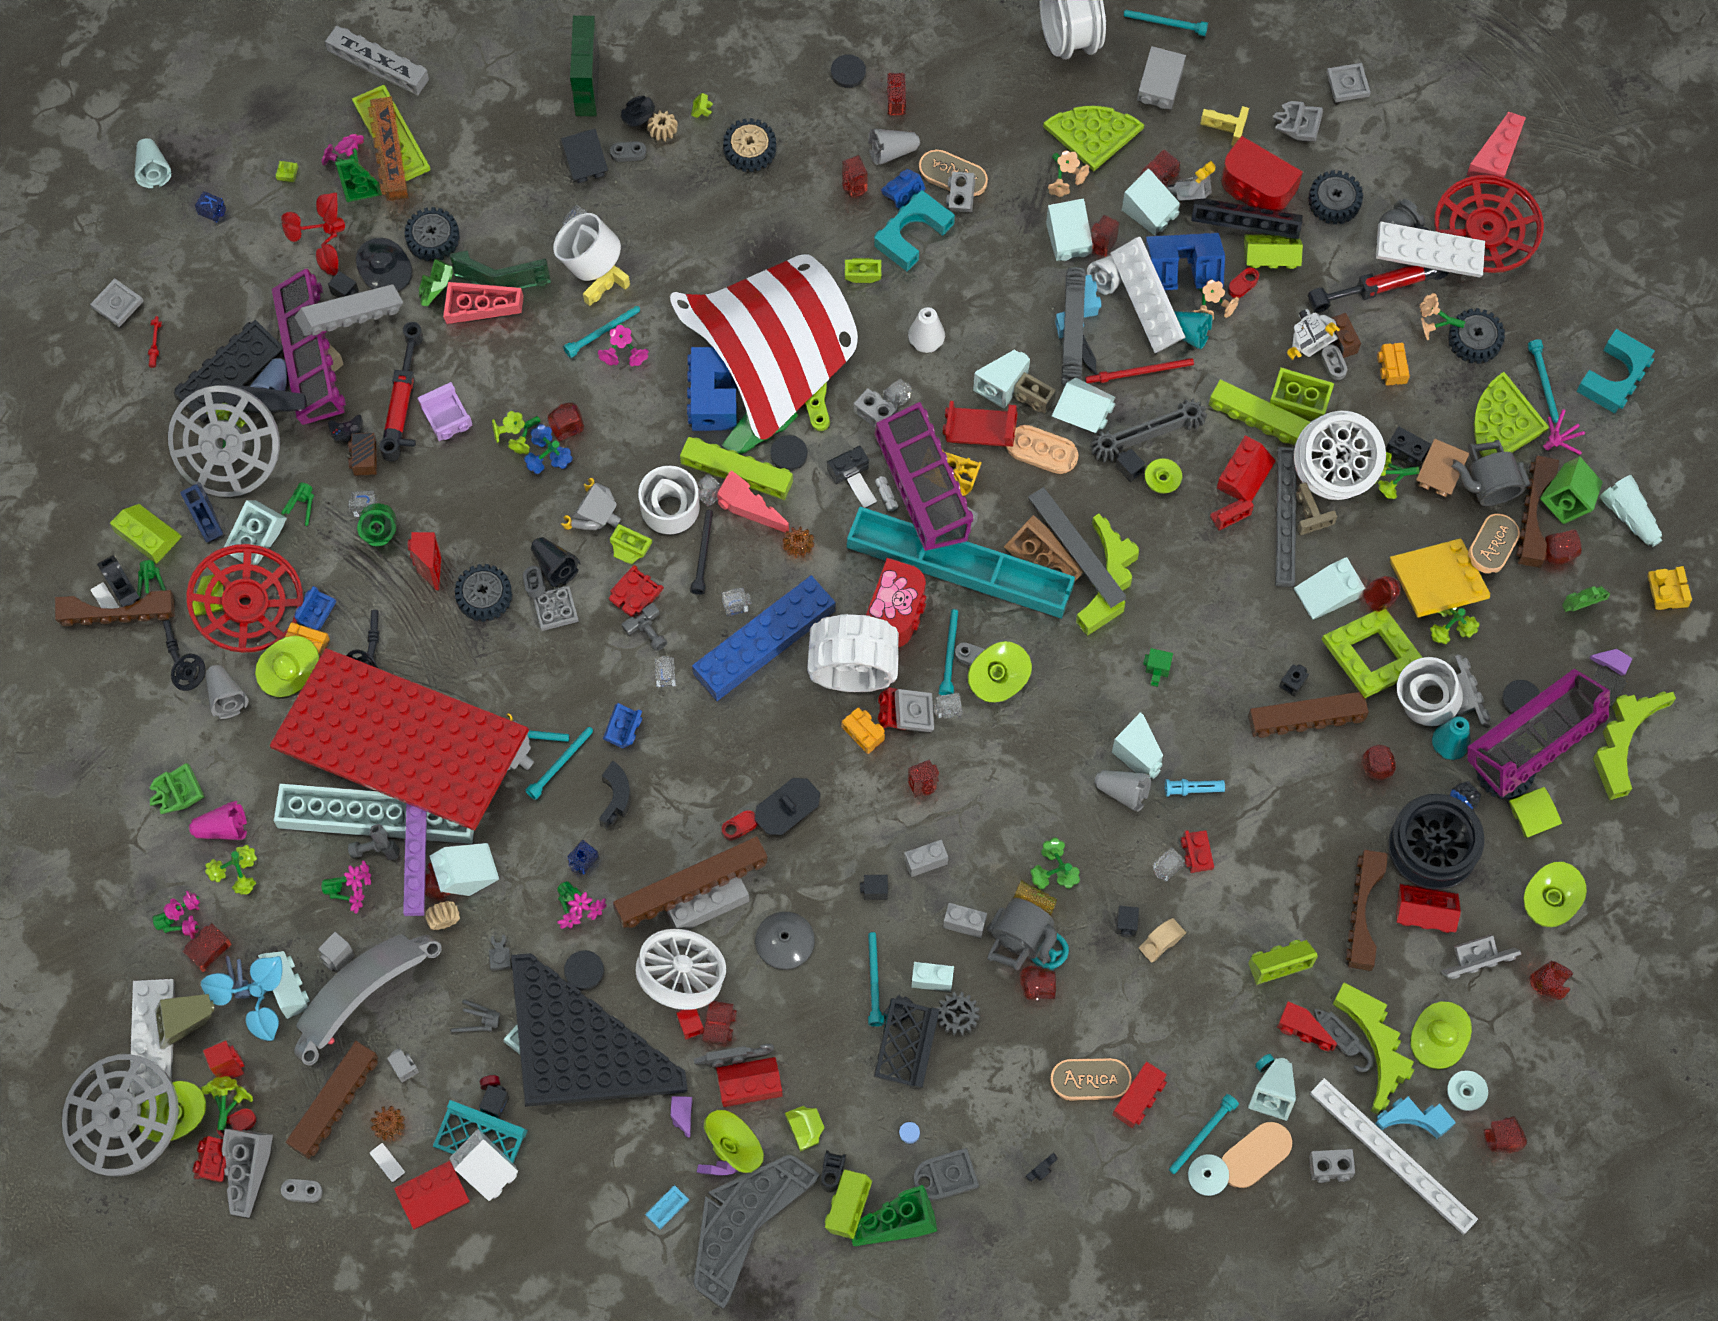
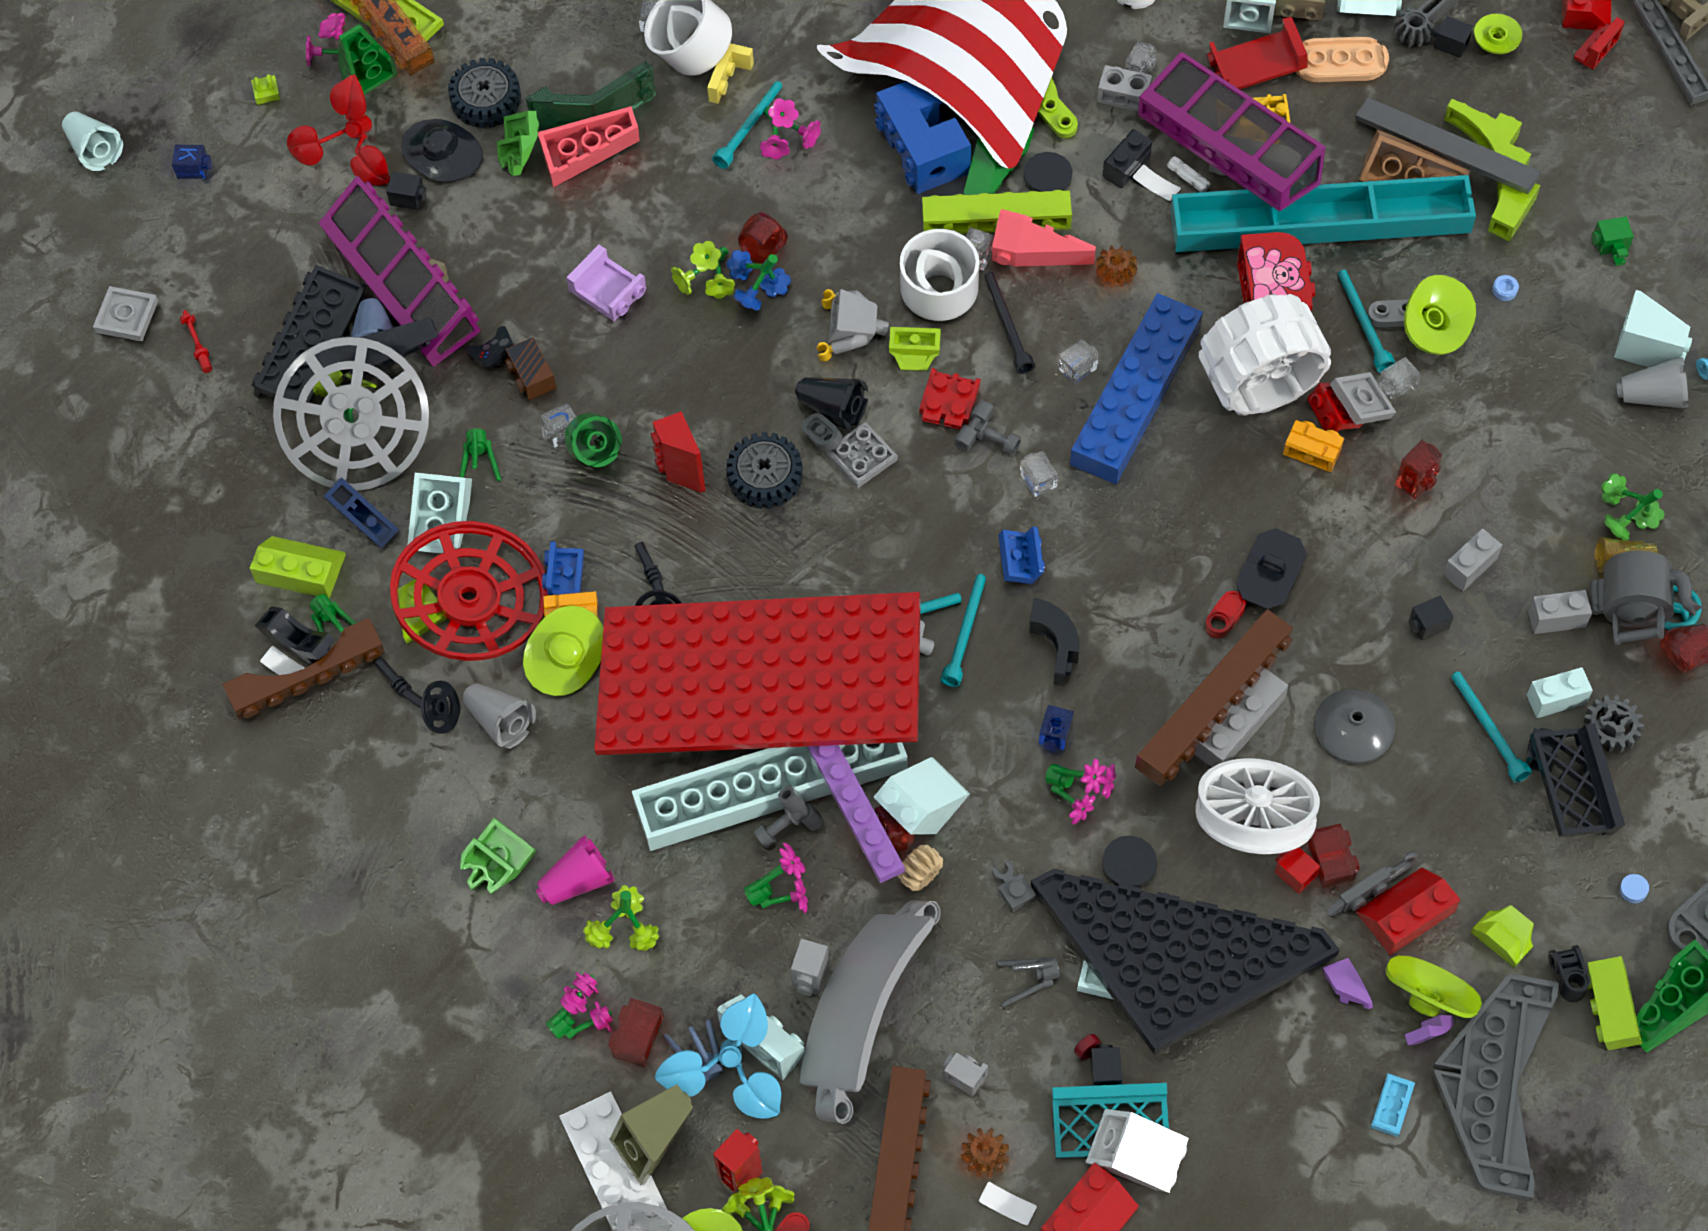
camera: 20 degrees left, 5 degrees down
light grey brick [295,284,403,336] -> none
black piece [379,322,423,462] -> none
none -> light blue tile [1492,275,1519,301]

